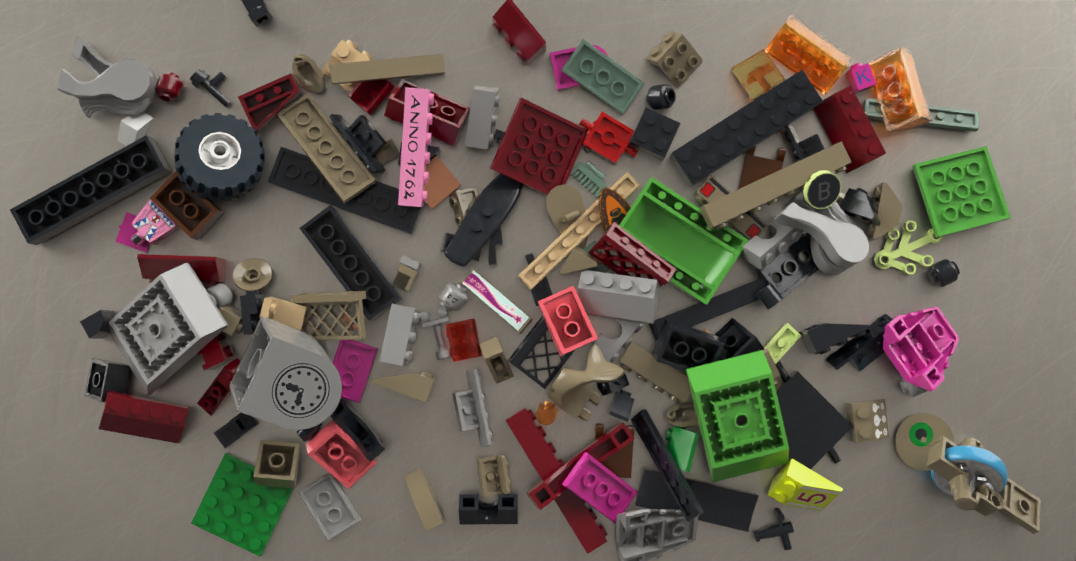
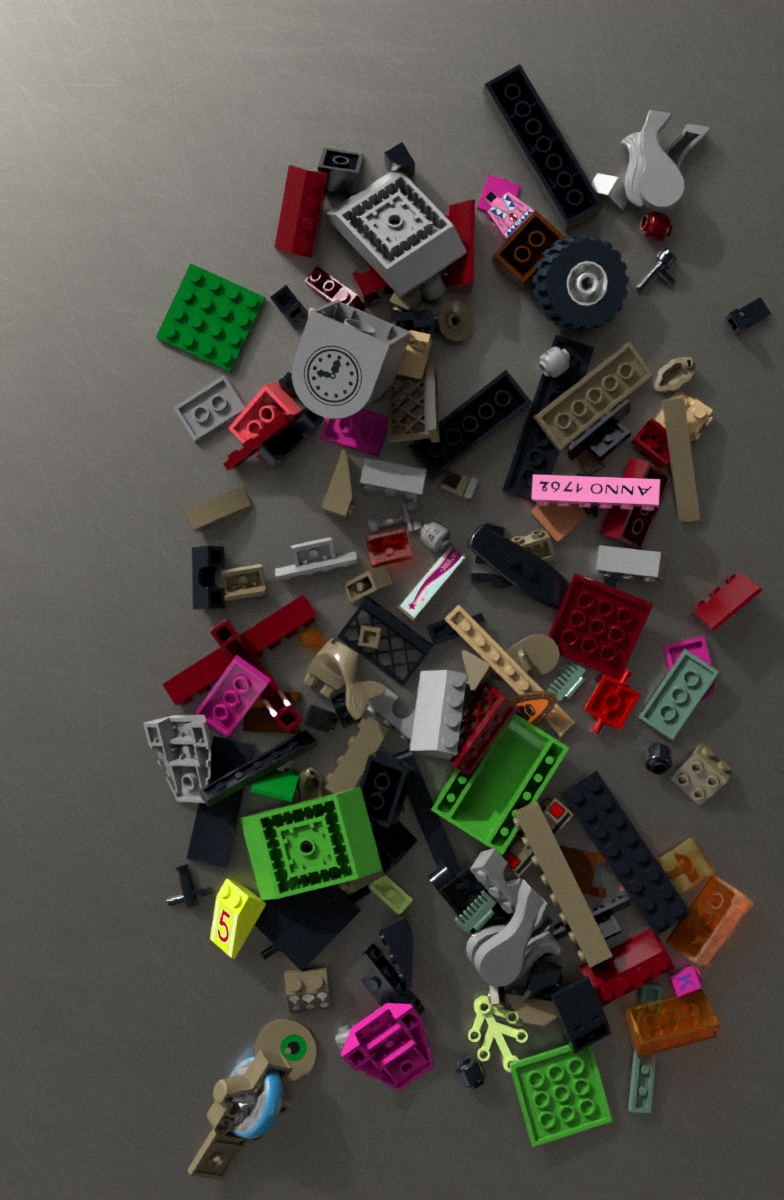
camera: 90 degrees right, 0 degrees up
dark red wedge [238,73,302,133] -> none
dark tan brick [254,440,301,488] -> none
coral slope [538,286,598,357] -> none
black brick [629,107,681,161] -> none
black tile [803,170,842,209] -> none
none -> dark red plate [223,414,296,470]
none -> dark tan tile [358,625,382,649]
none -> sand green piece [455,890,496,933]
none -> dark tan plate [488,985,506,1009]
none -> light grey head [539,346,571,378]
none -> black slope [551,975,611,1054]

